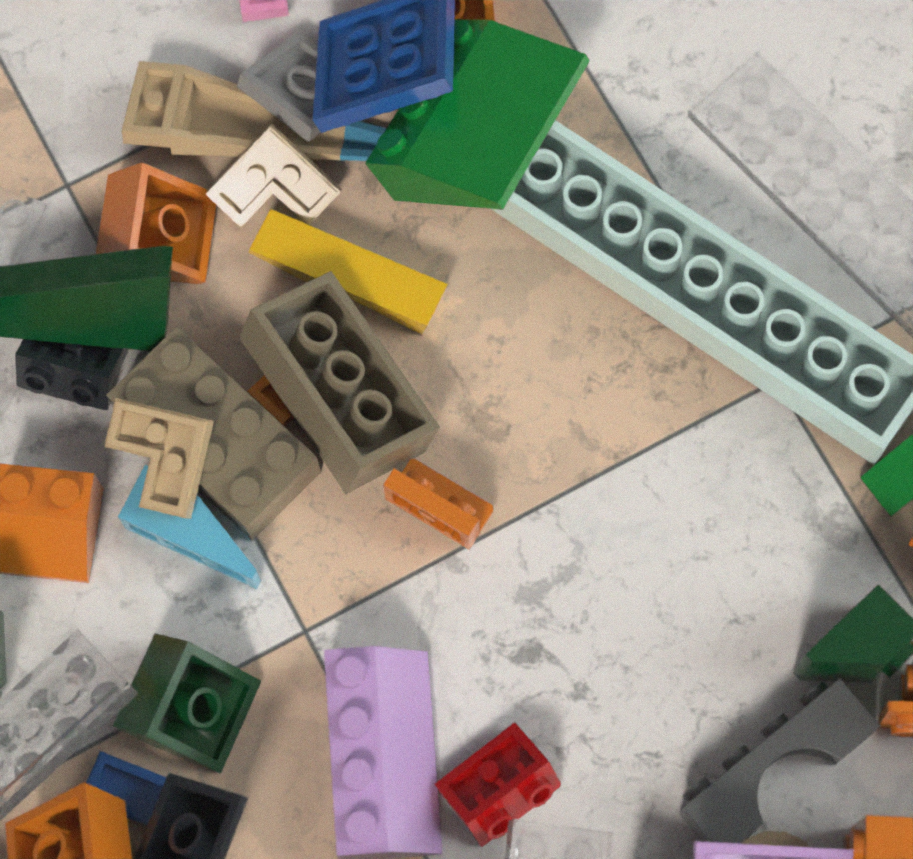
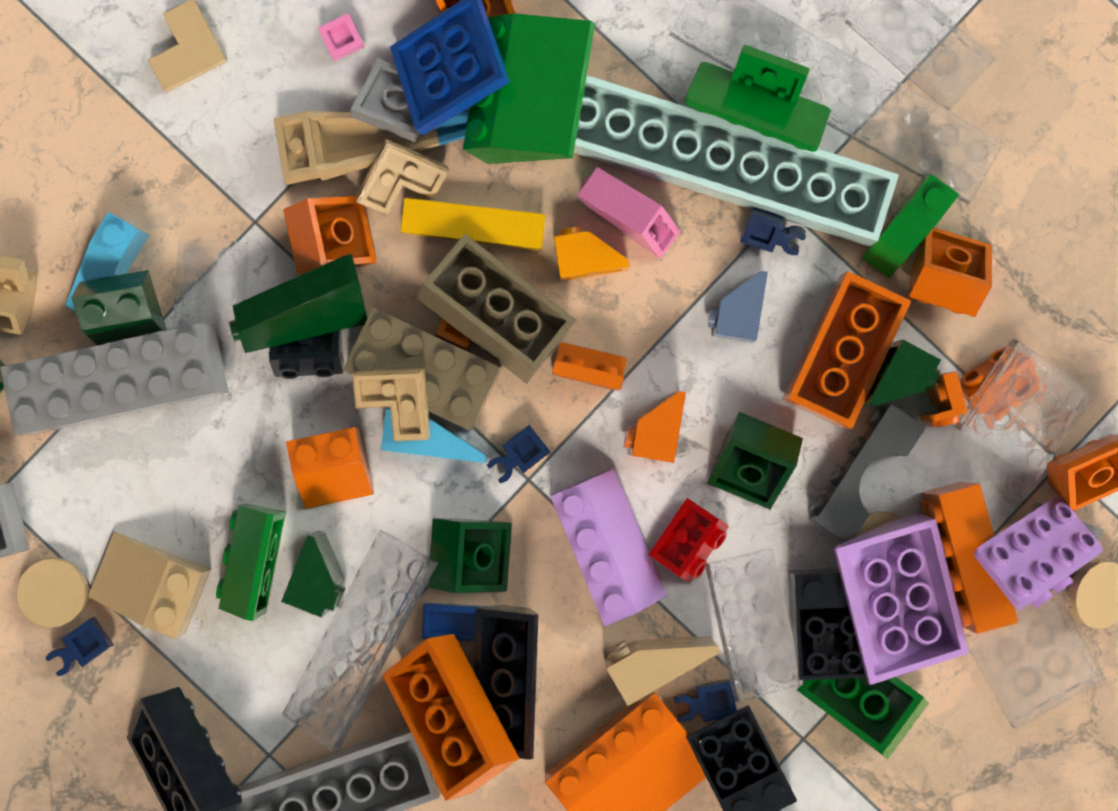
camera: 30 degrees left, 15 degrees up
none -> dark blue plate [487,425,550,483]
none -> light orange slope [554,227,630,281]
none -> bright pink slope [577,167,680,259]
none -> orange slope [623,391,686,463]
none -> green bracket [684,44,831,152]
none -> dark green slope [707,412,803,510]
none -> sand blue slope [708,271,768,343]
none -> dark blue plate [740,207,806,255]
none -> orange brick [782,271,911,429]

